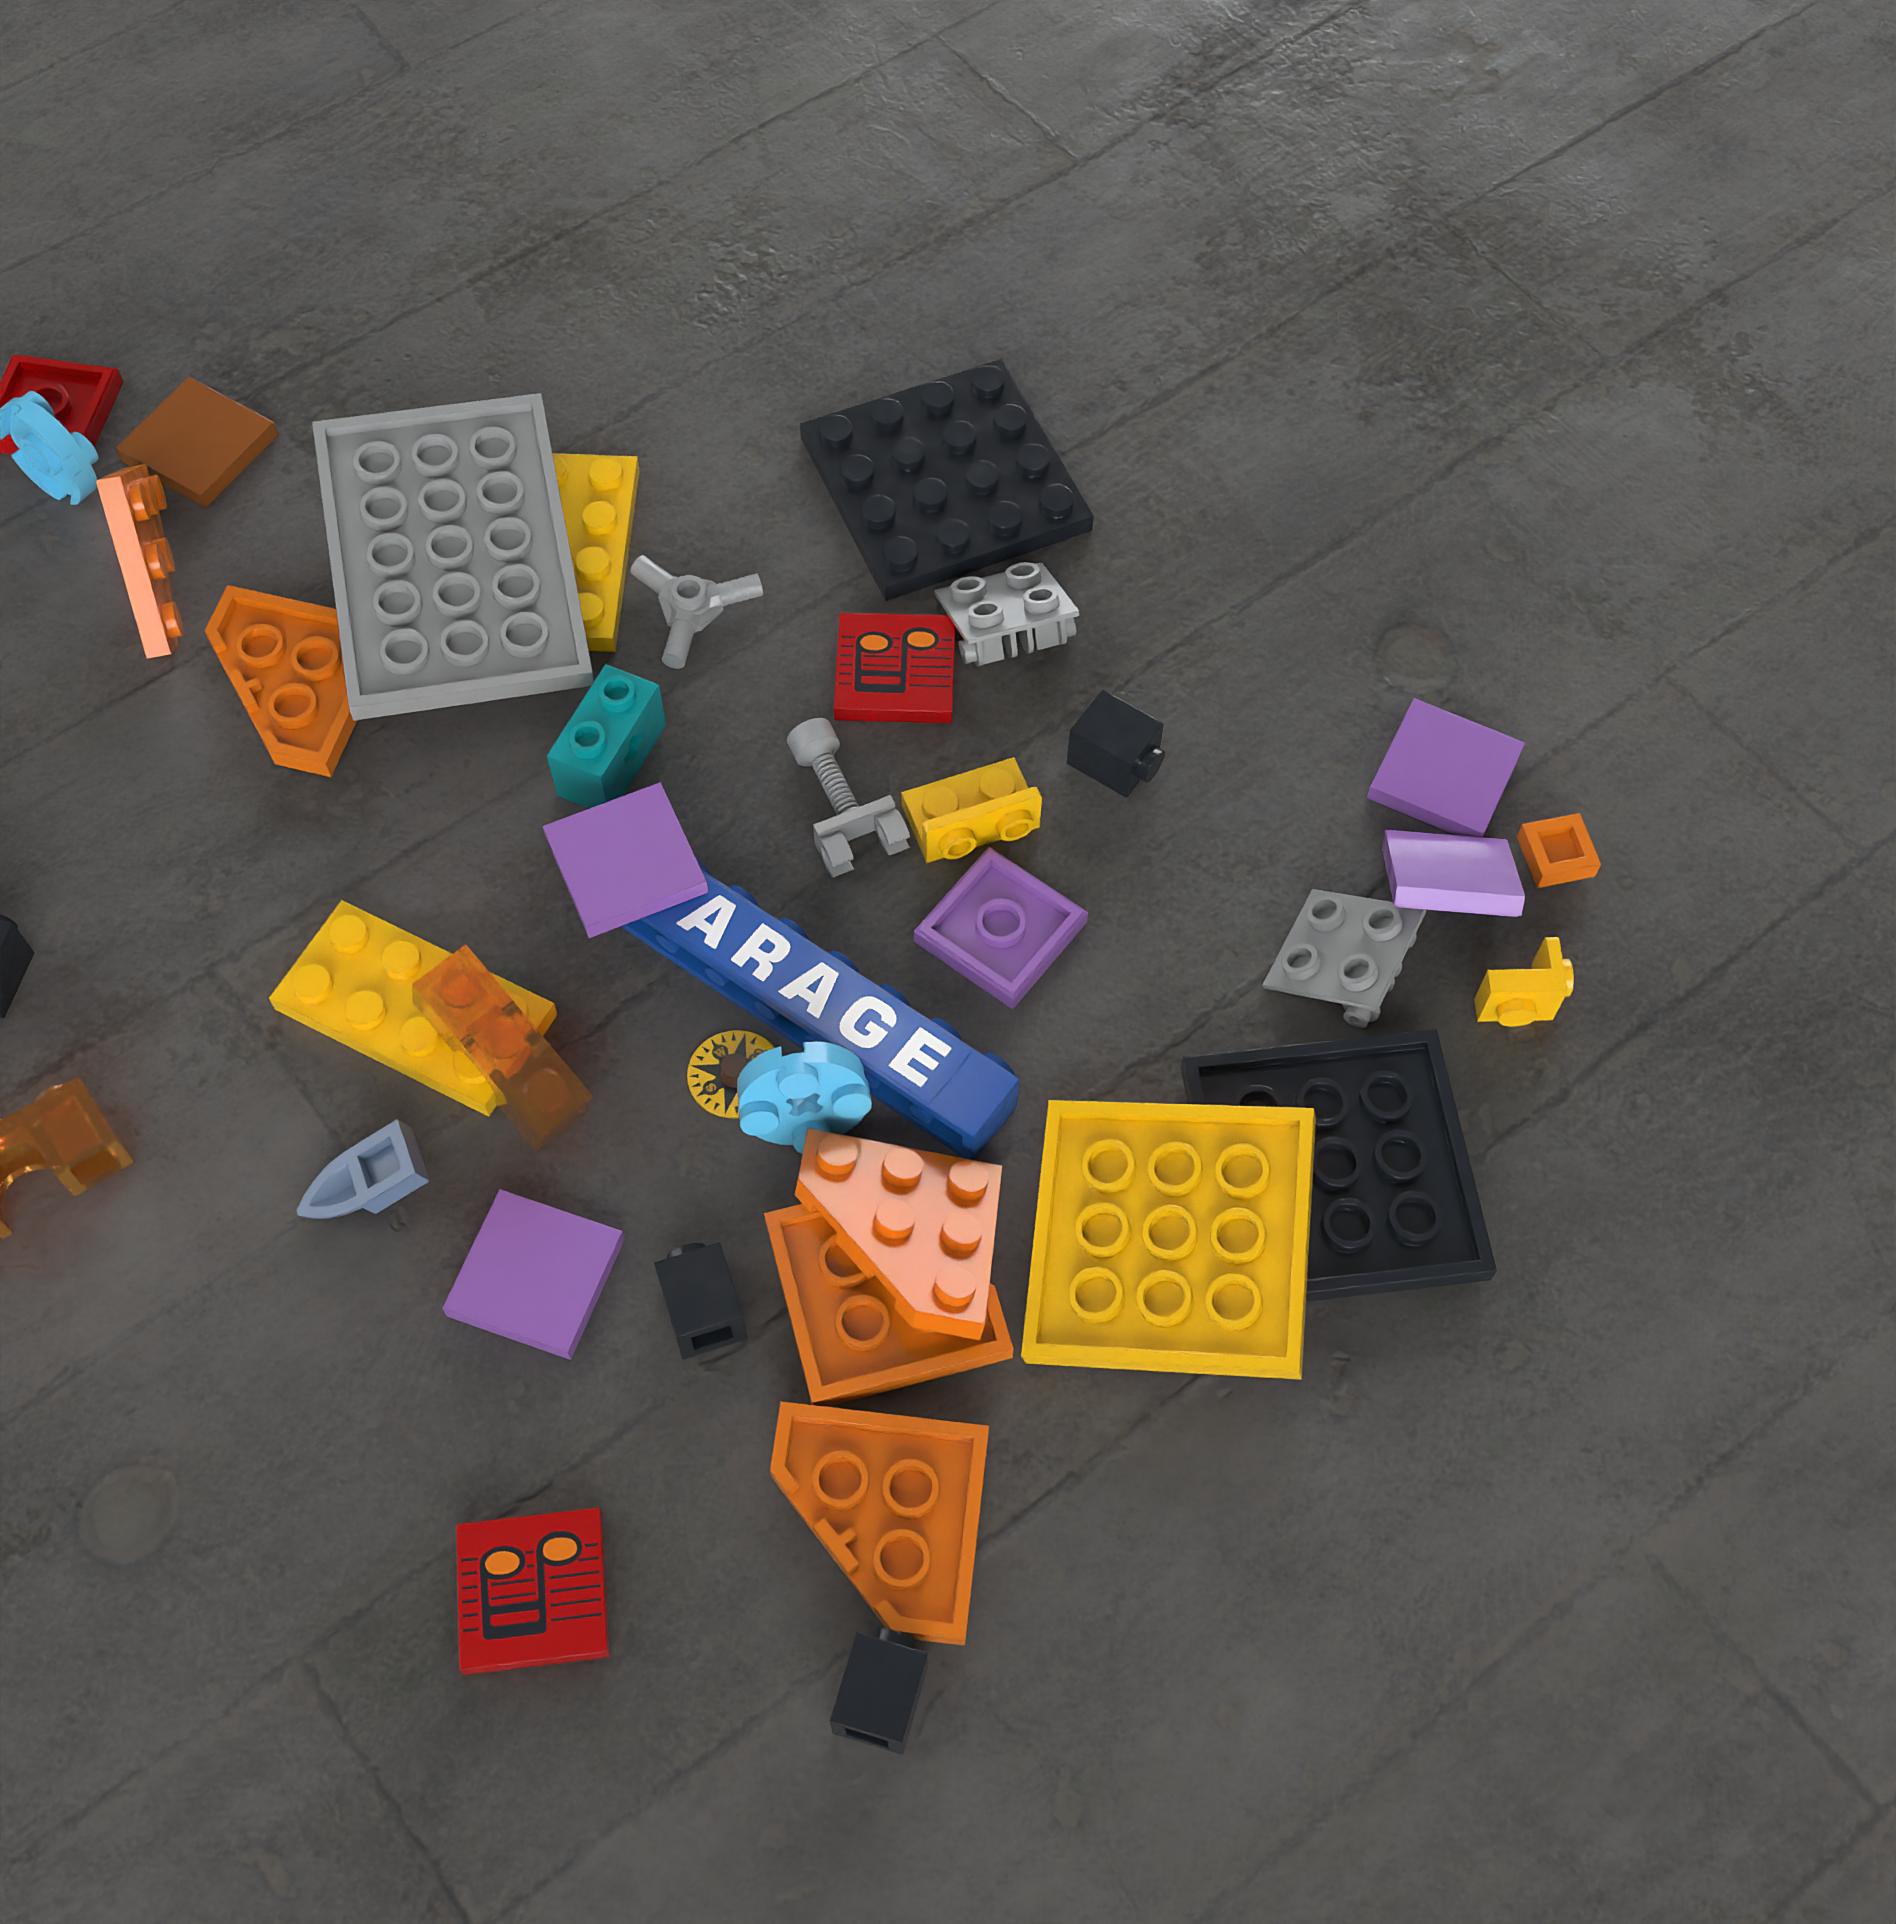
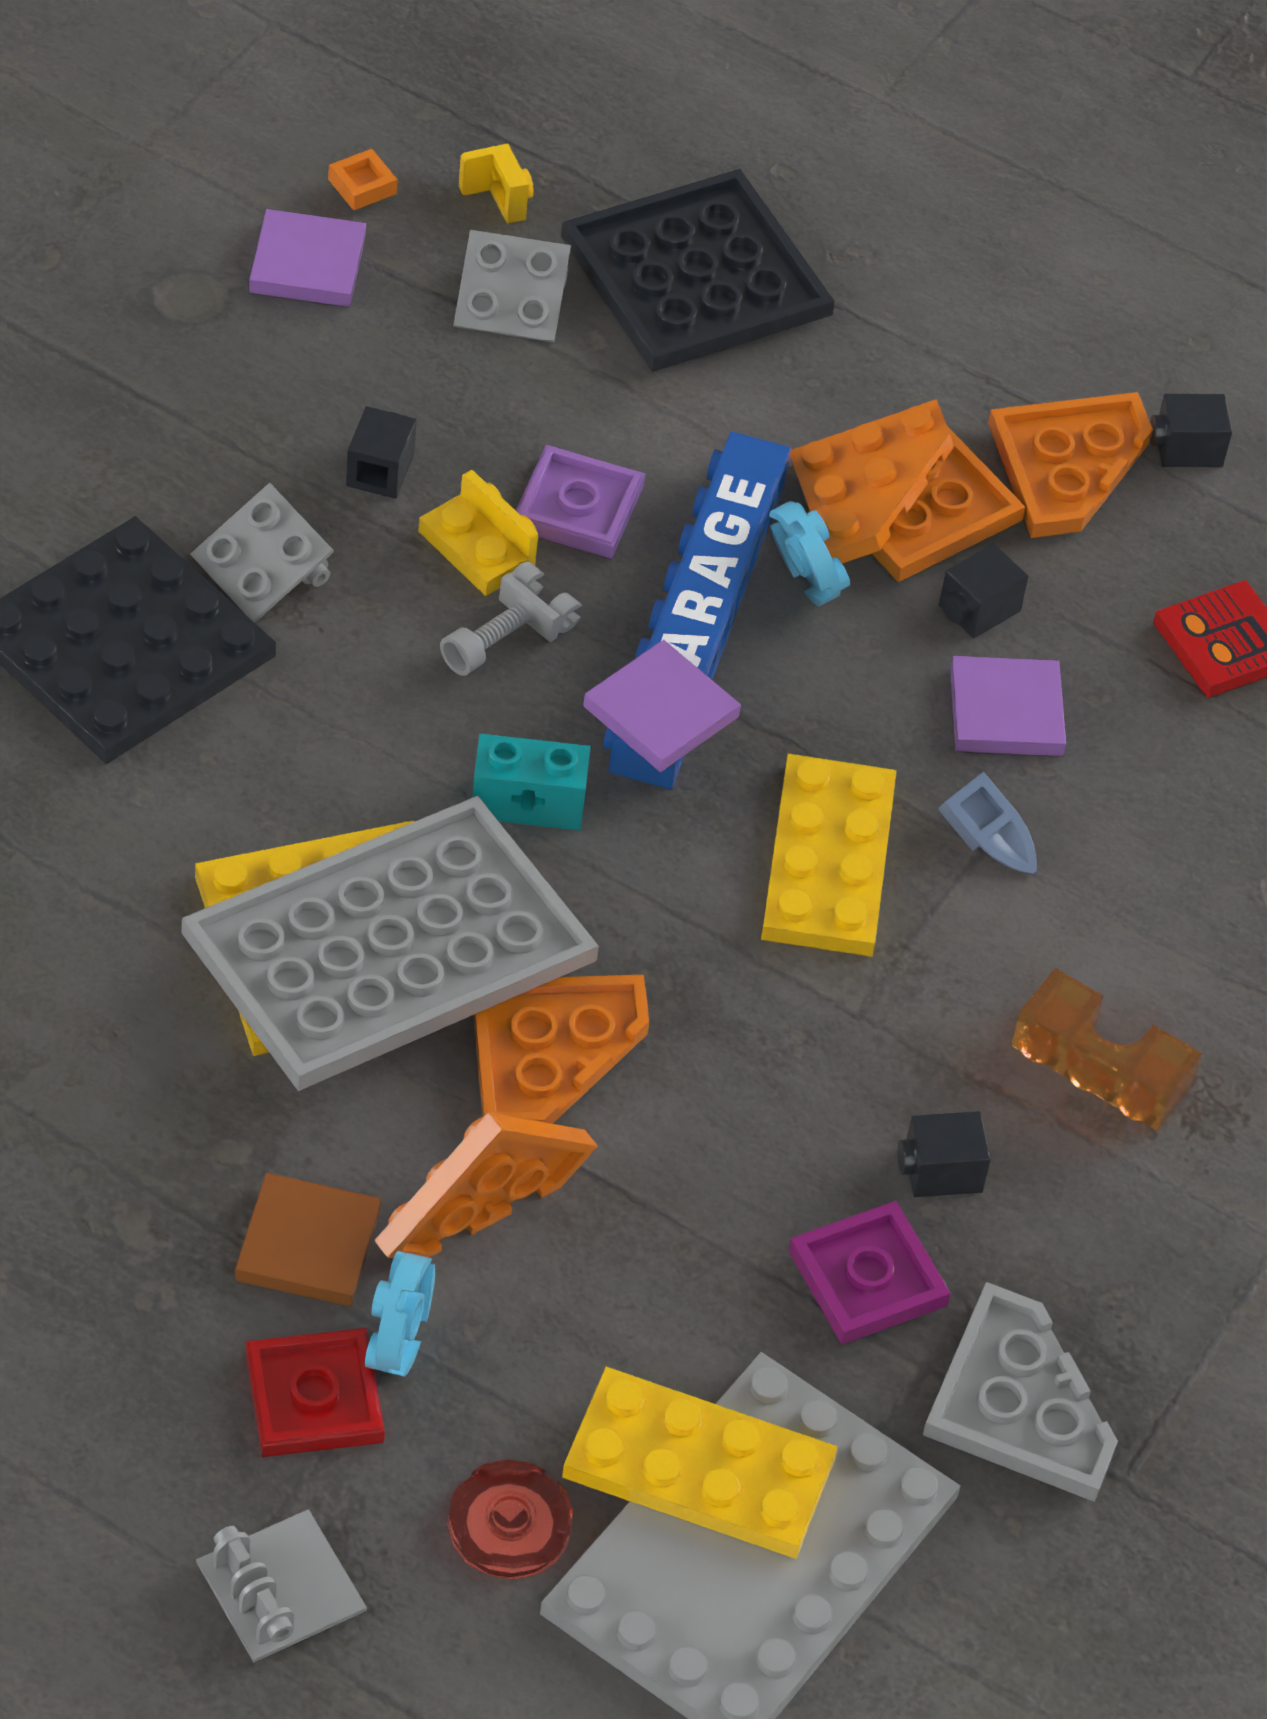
camera: 115 degrees left, 10 degrees down
clear orange arch [412,944,593,1152] -> none
light grey piece [630,555,763,669] -> none
piece [687,1030,775,1118] -> none
red tile [833,613,956,724] -> none
yellow plate [1021,1100,1316,1380] -> none
medium lavender tile [1382,830,1525,917] -> none

